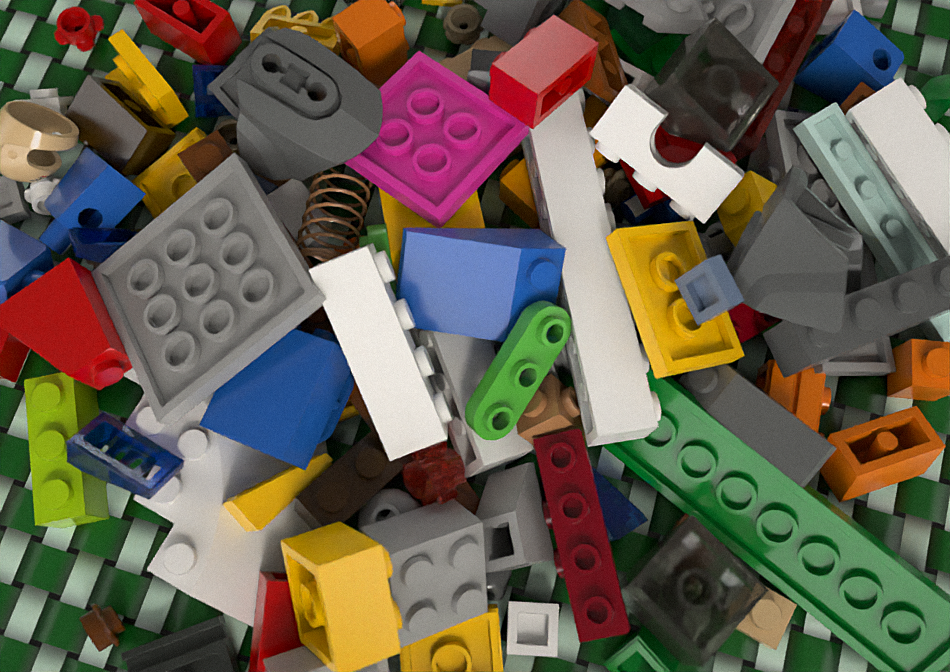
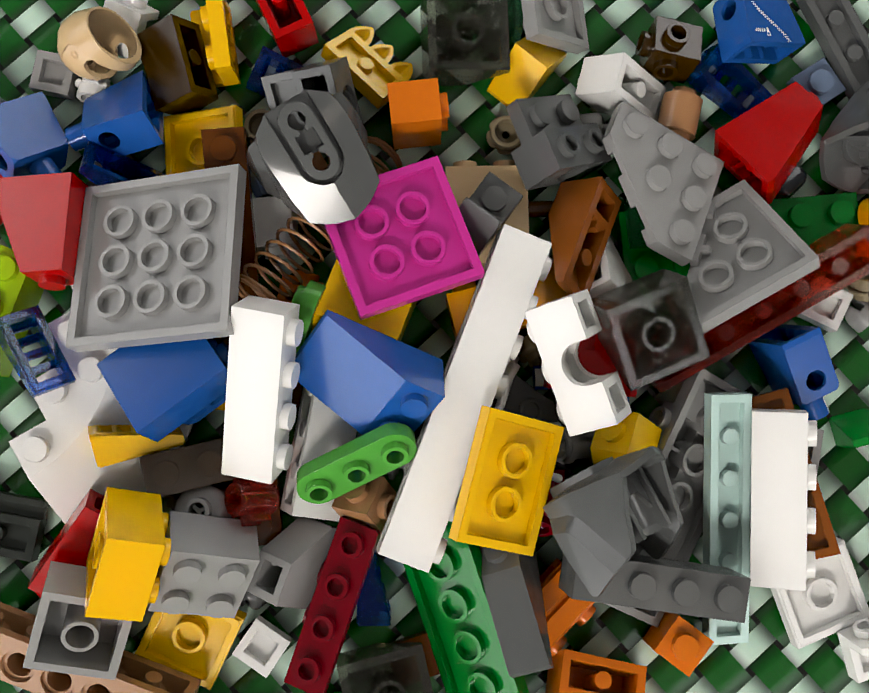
camera: 25 degrees right, 10 degrees up
brick [489,15,599,129] -> none
sand blue plate [674,254,745,326] -> none

